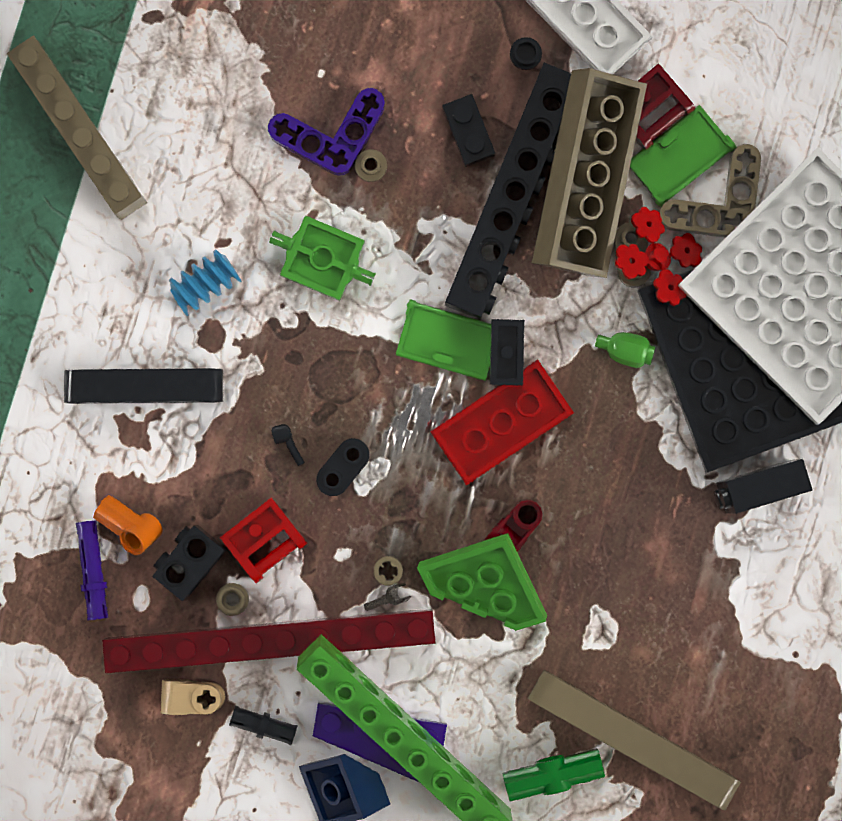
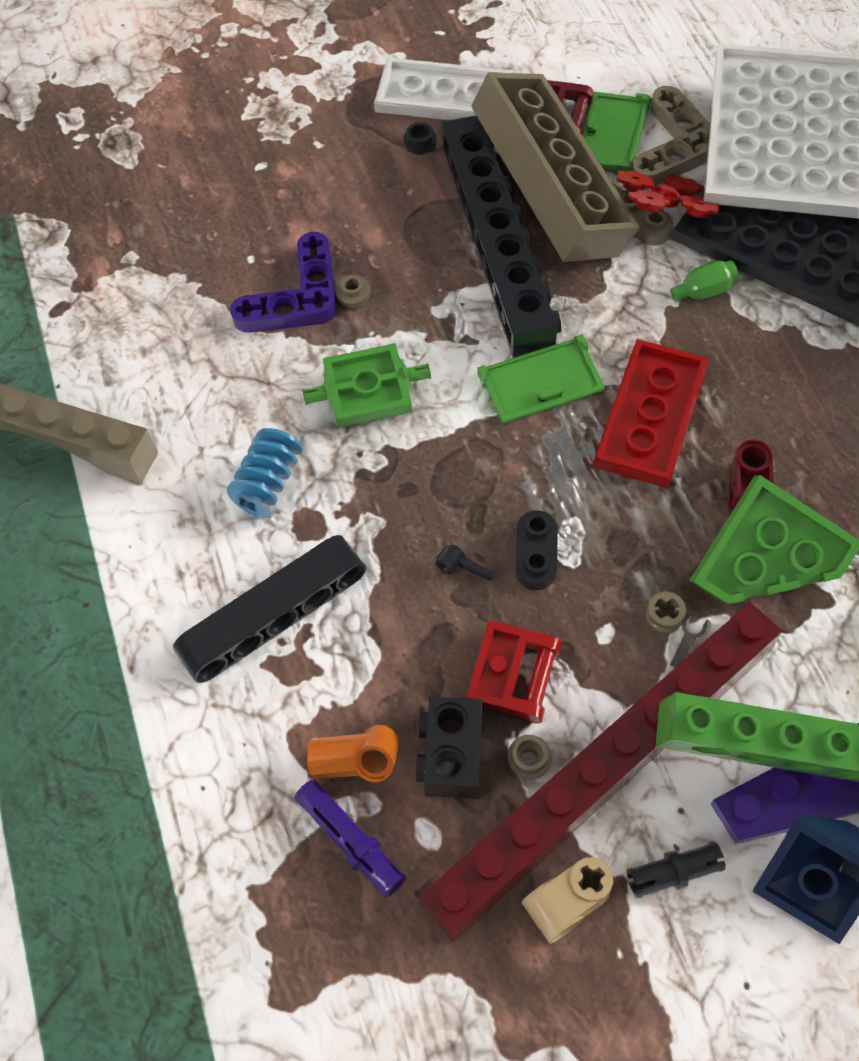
camera: 30 degrees left, 25 degrees down
black plate [442,94,496,167] -> none
black plate [490,319,525,385] -> none

